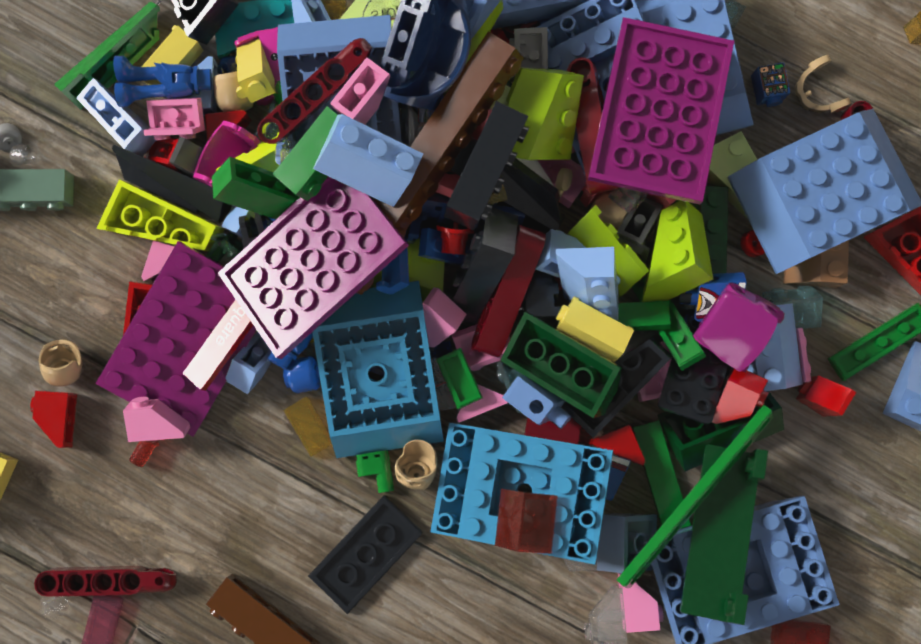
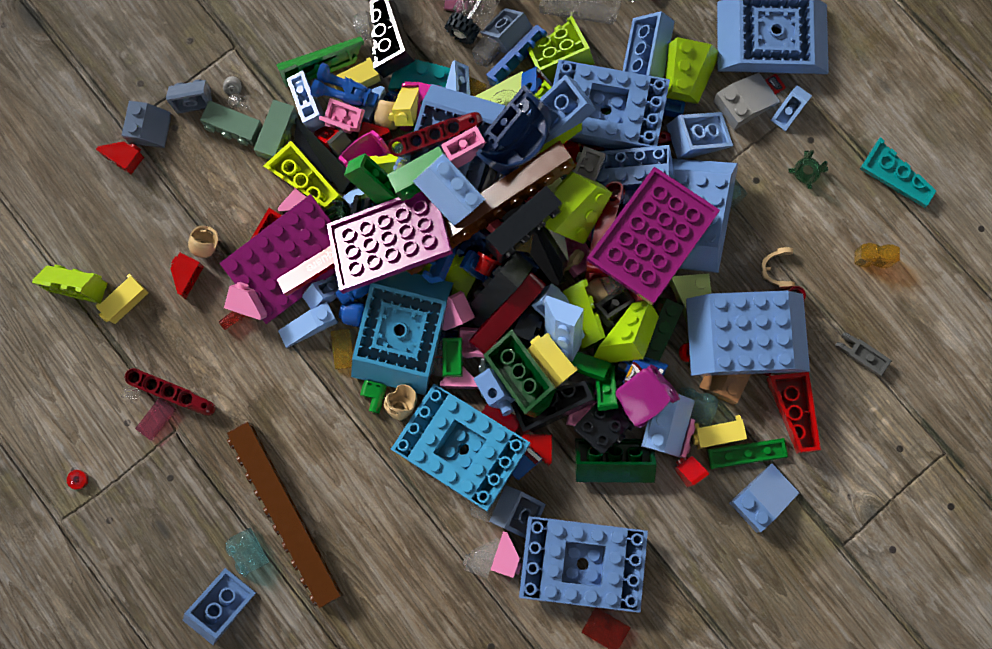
camera: 30 degrees right, 5 degrees down
black tile [308,495,423,614] -> none
clear red slope [495,489,558,554] -> none
green tile [617,405,773,589] -> none
green tile [632,420,691,528] -> none
dark green bracket [680,444,768,625] -> none
slope [712,369,769,424] -> none
brick [751,63,790,107] -> none
none -> sand green brick [254,99,298,160]
none -> light blue slope [278,302,338,348]
none -> light yellow brick [692,415,747,449]

